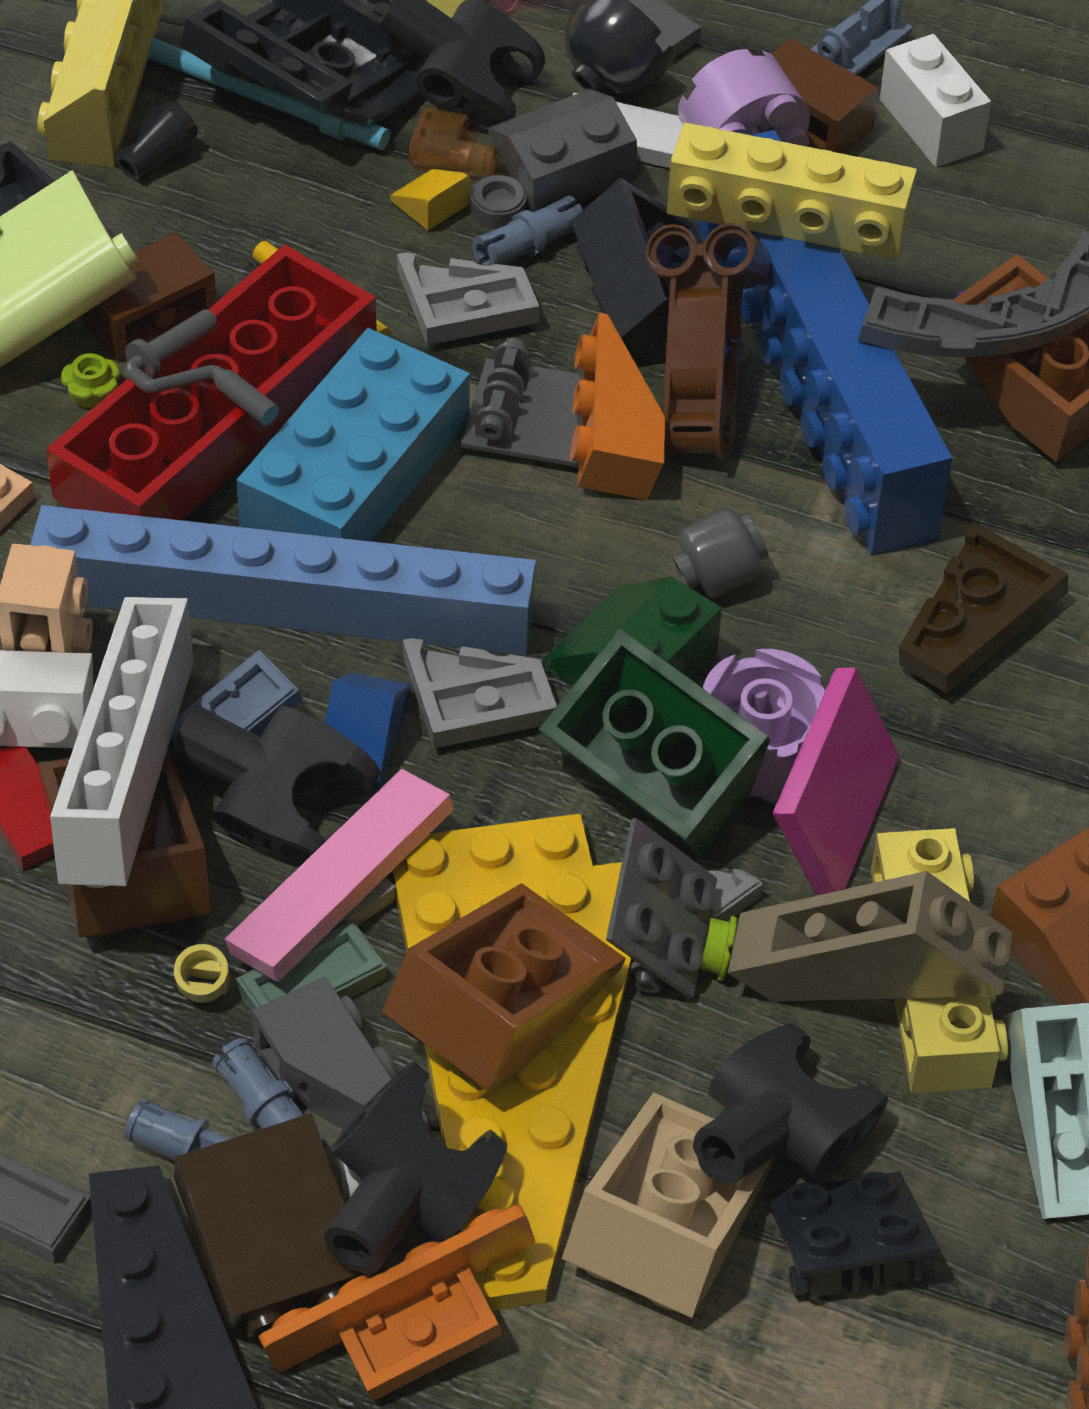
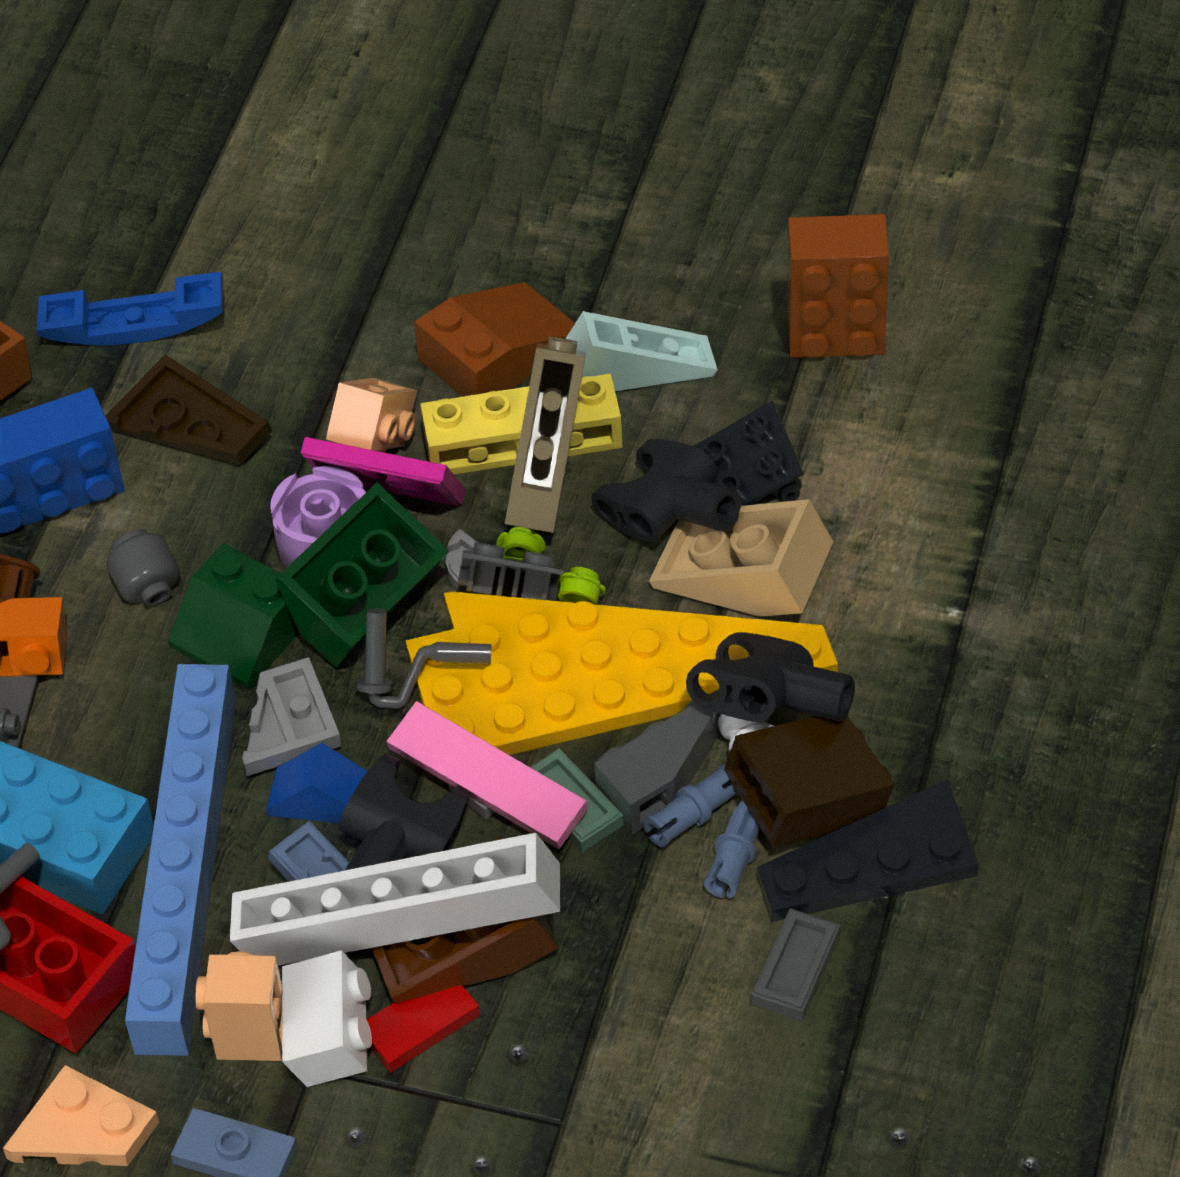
camera: 90 degrees left, 0 degrees up
light yellow hinge [174,944,230,1003] -> none
orange bracket [259,1204,535,1402] -> none
dark orange slope [382,883,626,1091] -> none
none -> light nougat brick [326,378,417,453]
none -> dark grey piece [356,608,491,709]
none -> lime plate [557,567,606,605]

